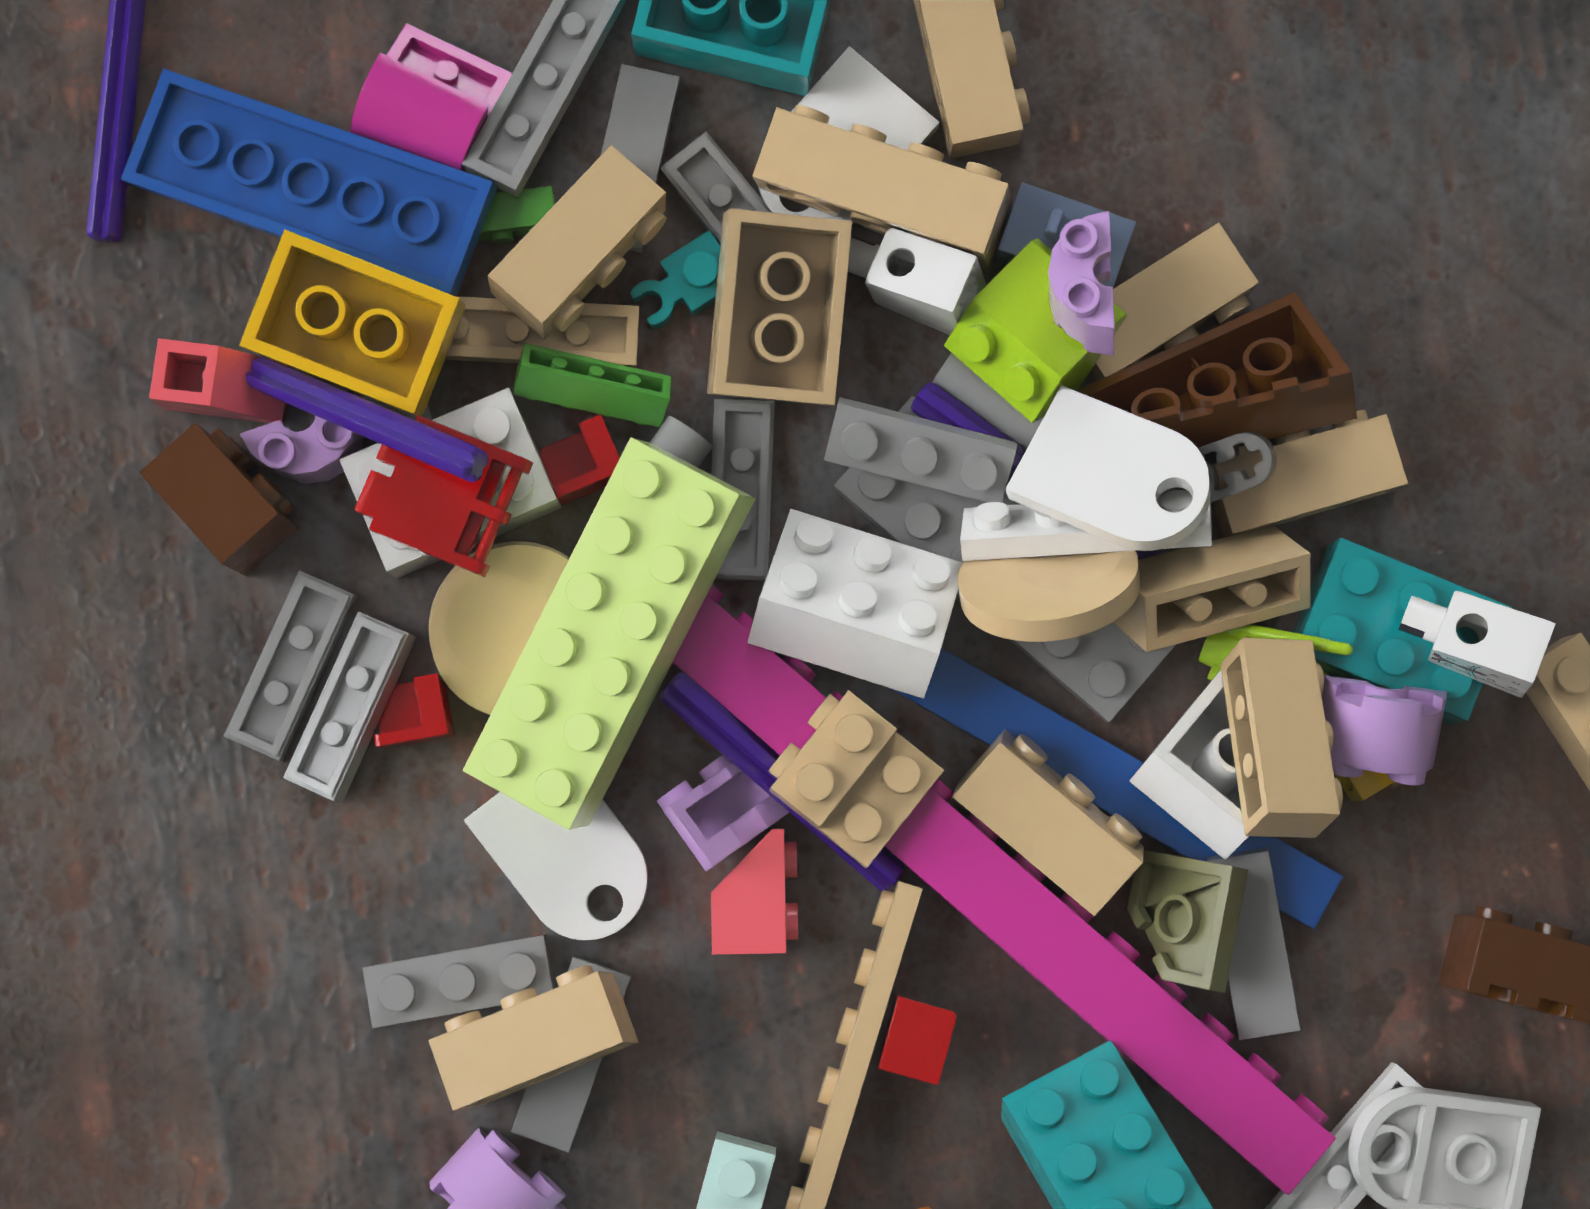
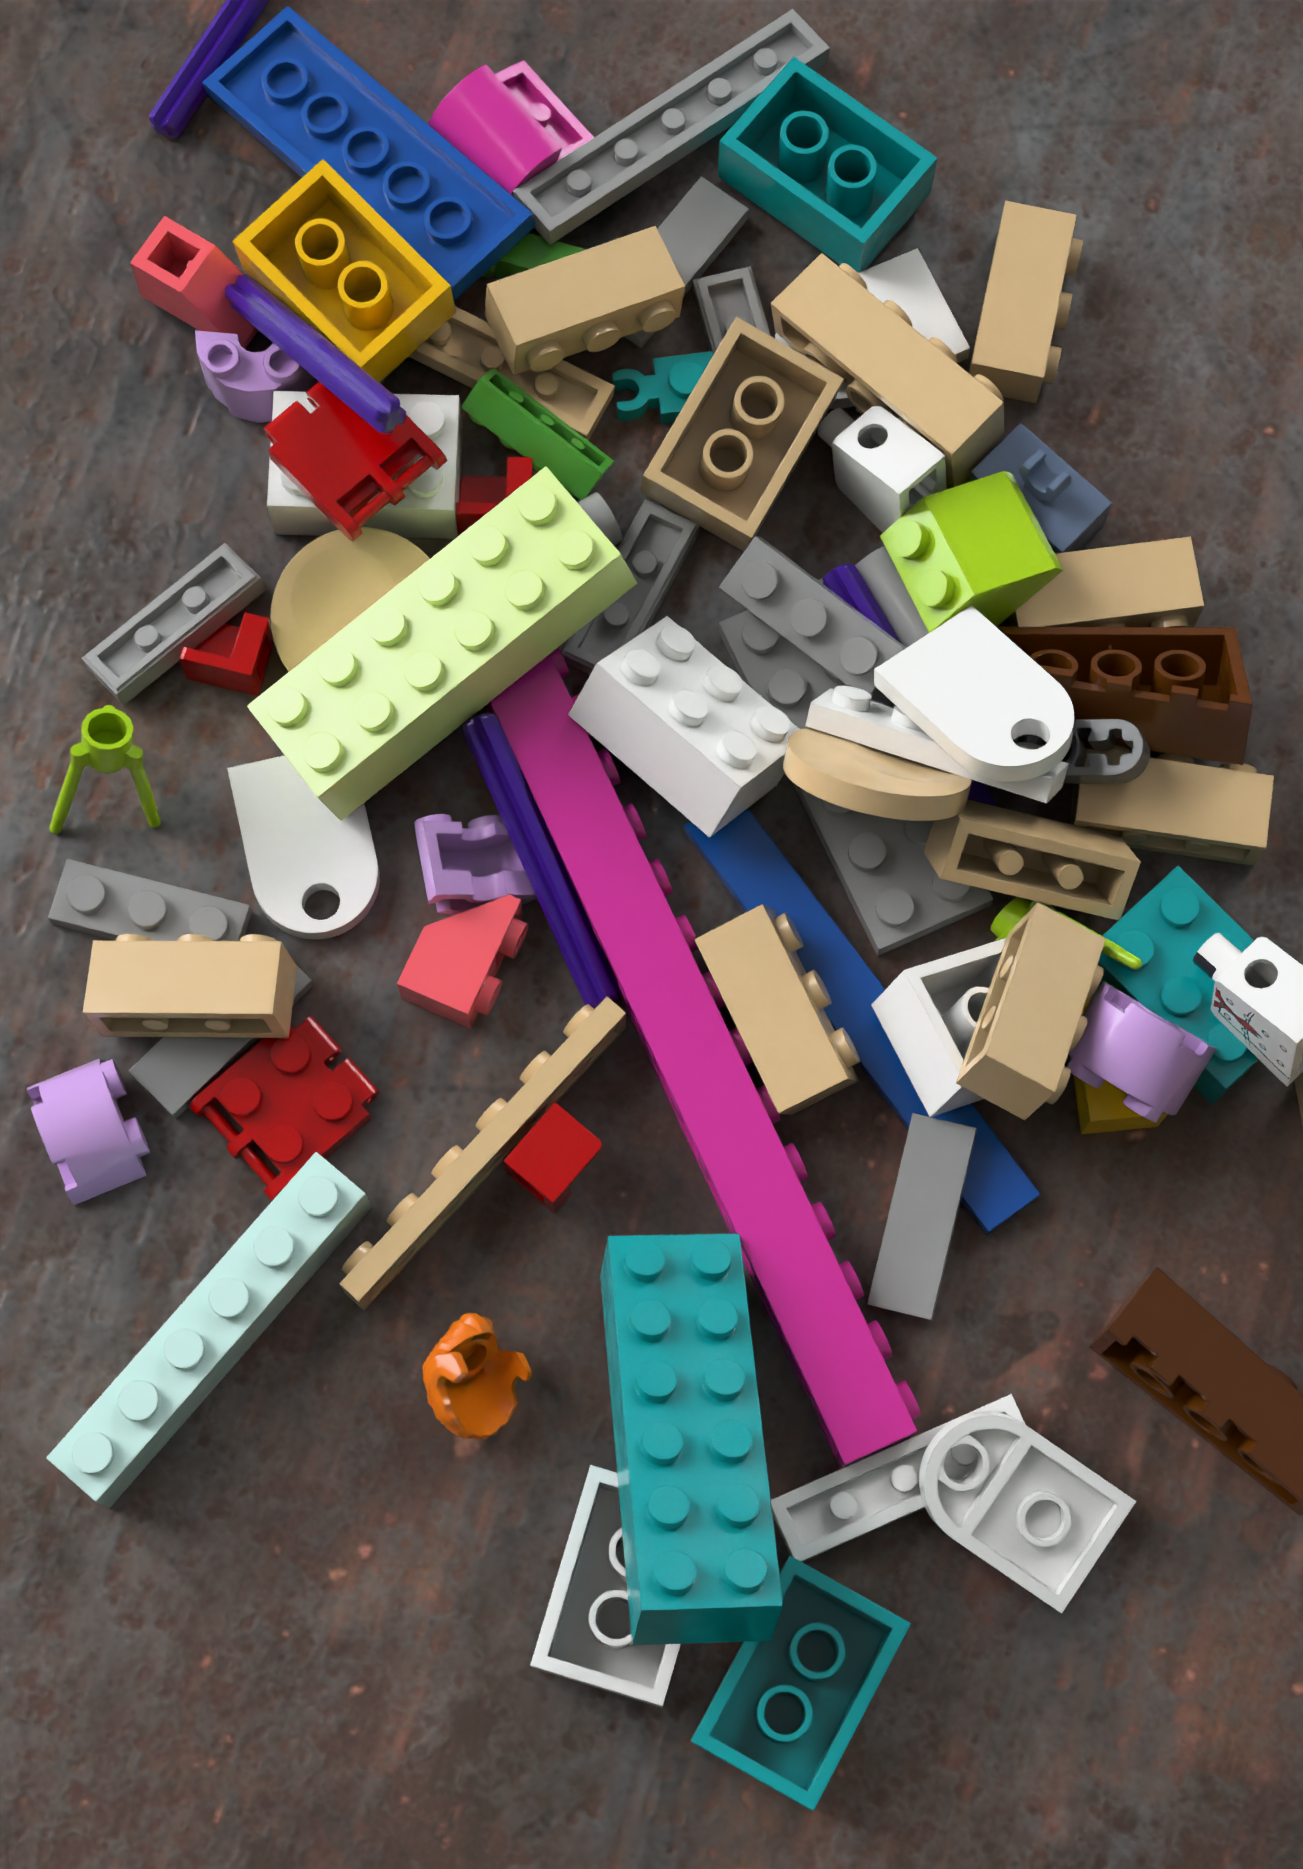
camera: 25 degrees right, 10 degrees down
reddish brown brick [139,423,299,576] -> none
light grey tile [224,570,357,761] -> none
tan plate [768,690,944,868] -> none
lavender cylinder [1048,211,1115,356] -> none
olive plate [1127,850,1248,993] -> none
none -> lime plant [49,705,161,834]
none -> red plate [189,1016,380,1201]

